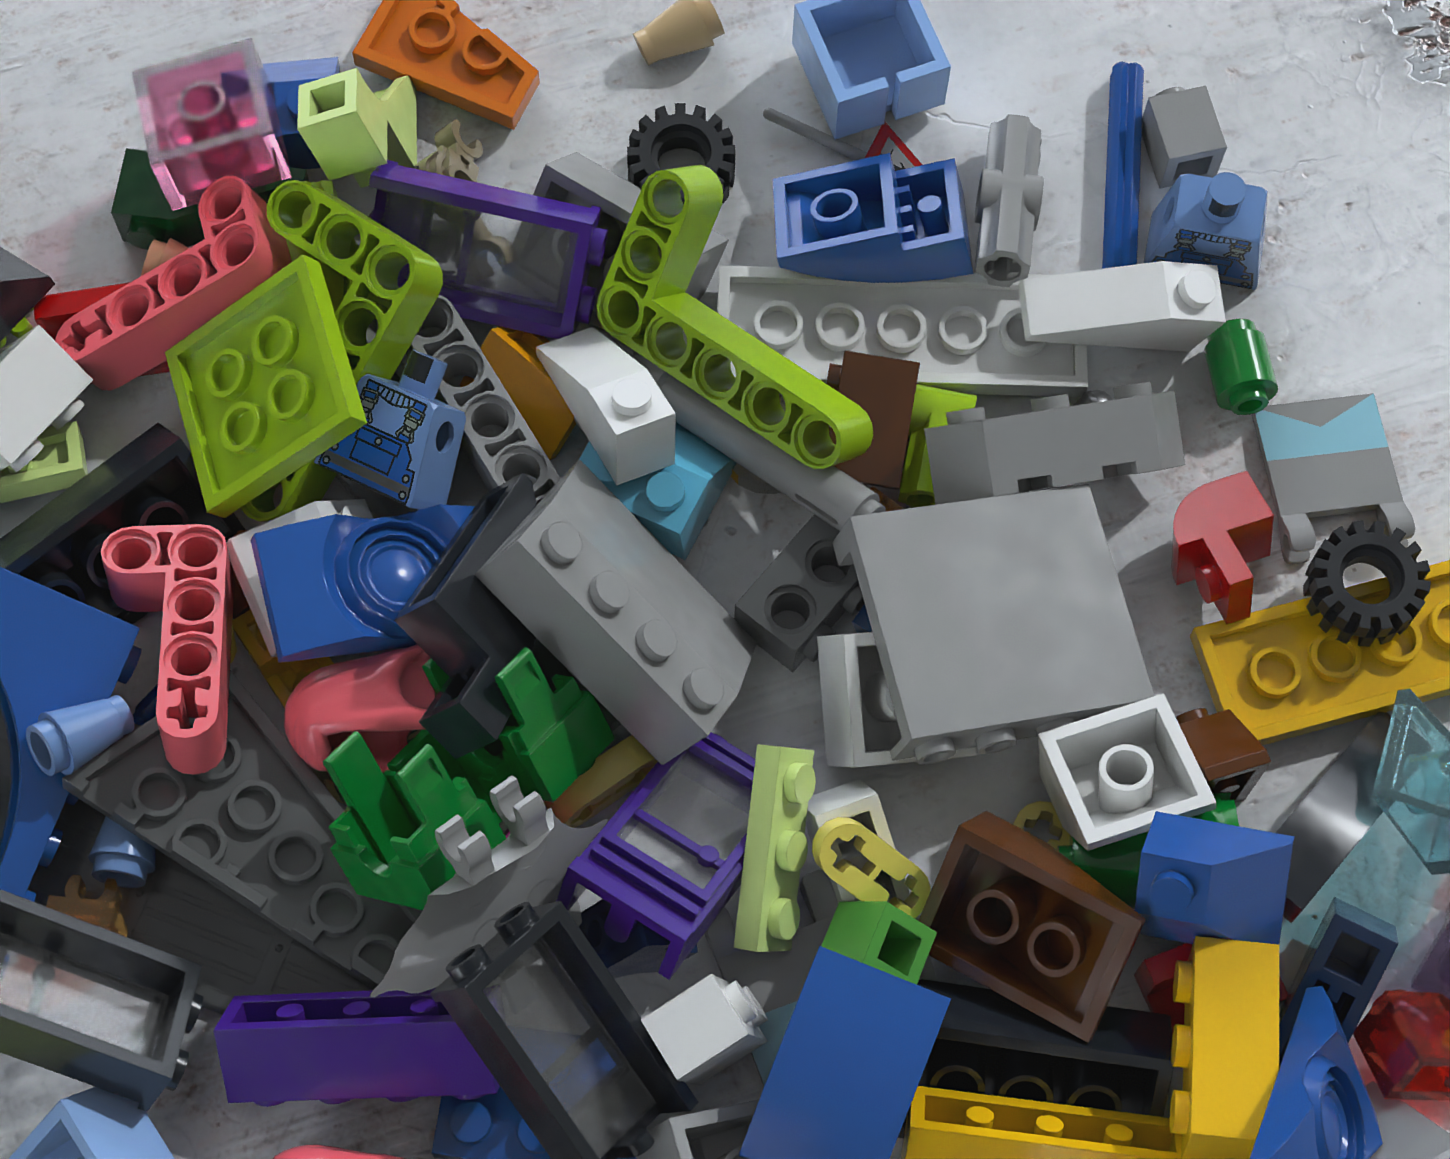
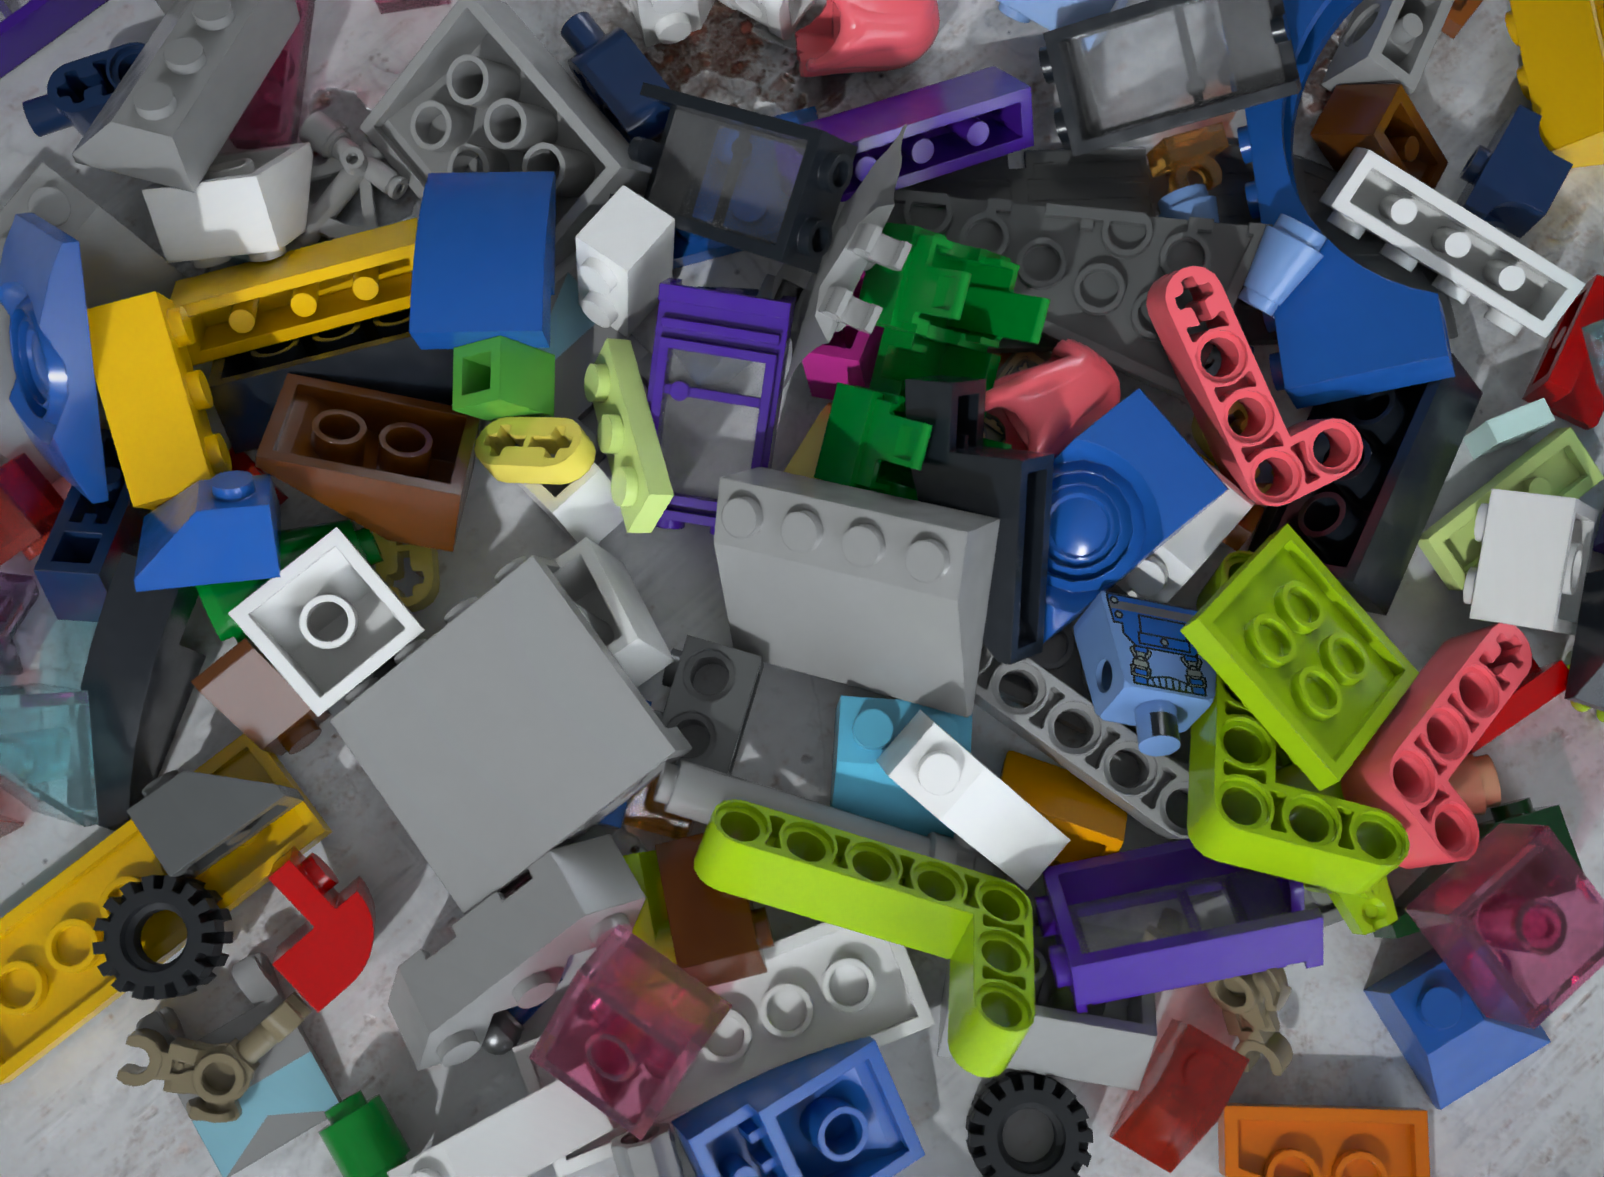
camera: 160 degrees right, 10 degrees up
yellowish green arch [297,68,417,188] -> none
none -> dark tan piece [116,991,312,1123]
none -> dark grey slope [126,770,304,879]
none -> clear pink brick [529,924,733,1141]
none -> clear red slope [1109,1019,1250,1173]

